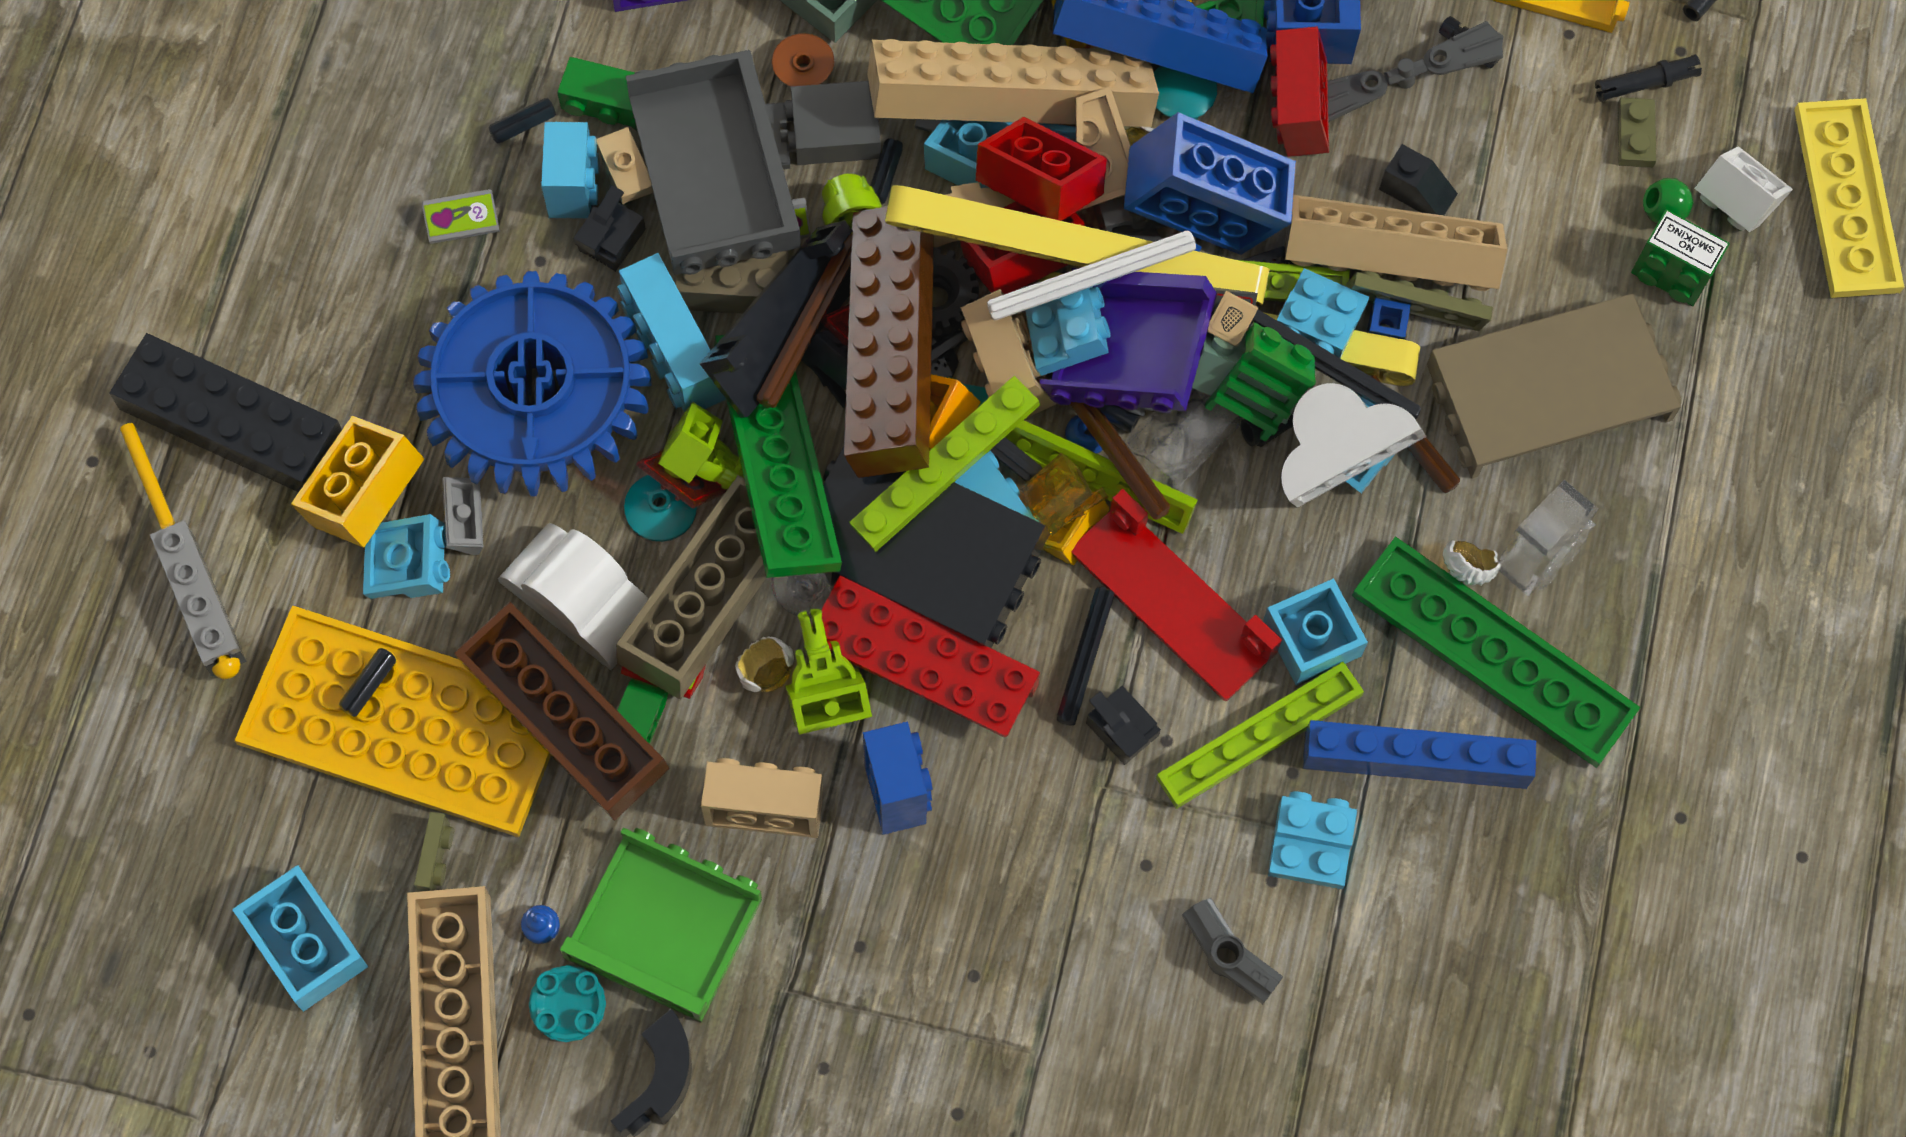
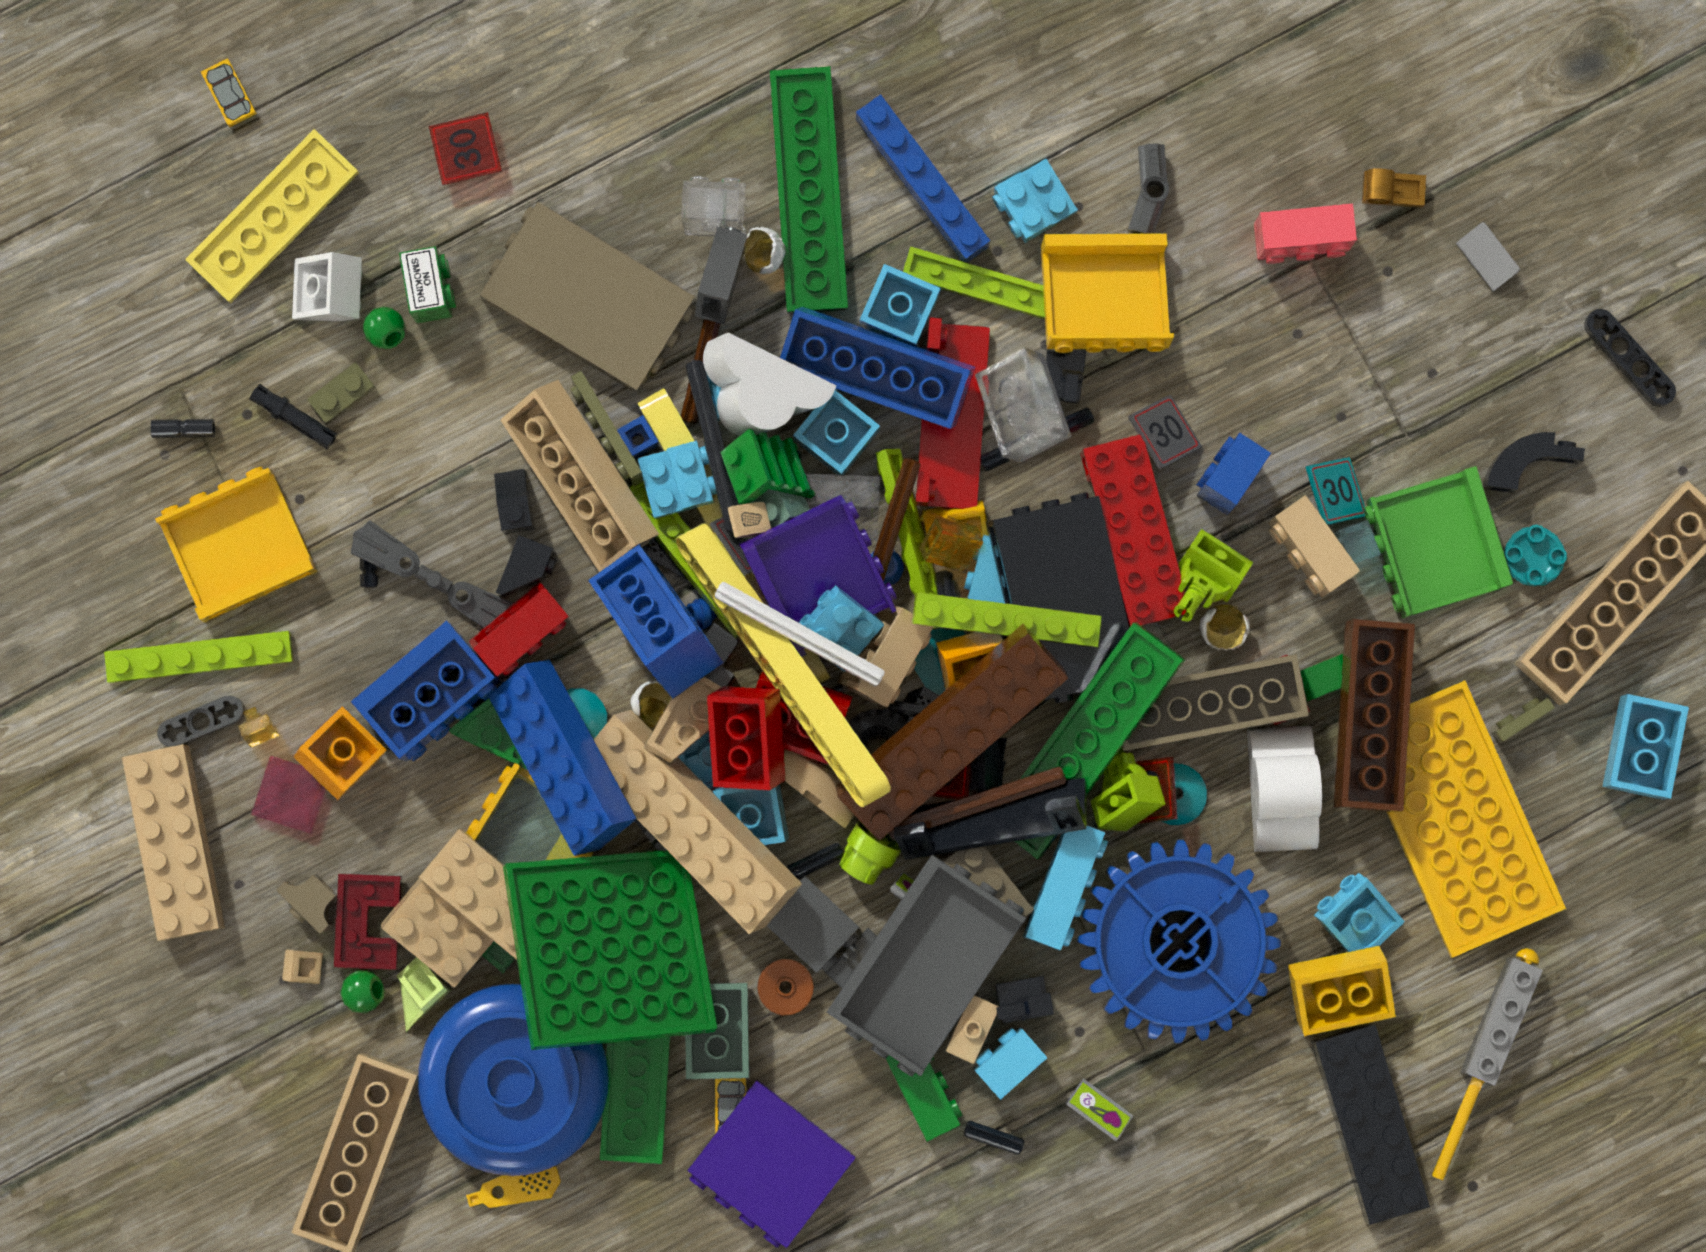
camera: 130 degrees left, 15 degrees up
black axle [339,648,396,717] -> none
light grey slope [442,477,484,555] -> none
blue plate [521,905,560,944] -> none
none -> clear red piece [428,112,502,186]
none -> black slope [496,535,558,597]
none -> dark grey brick [695,227,747,324]
none -> blue brick [780,307,975,429]
none -> medium azure brick [793,390,880,478]
none -> clear brick [975,347,1071,463]
none -> yellow panel [1041,234,1174,353]
none -> dark grey piece [1128,394,1202,470]
none -> coral brick [1254,203,1357,264]
none -> teal piece [1305,457,1365,525]
none -> clear light blue panel [1335,520,1381,564]

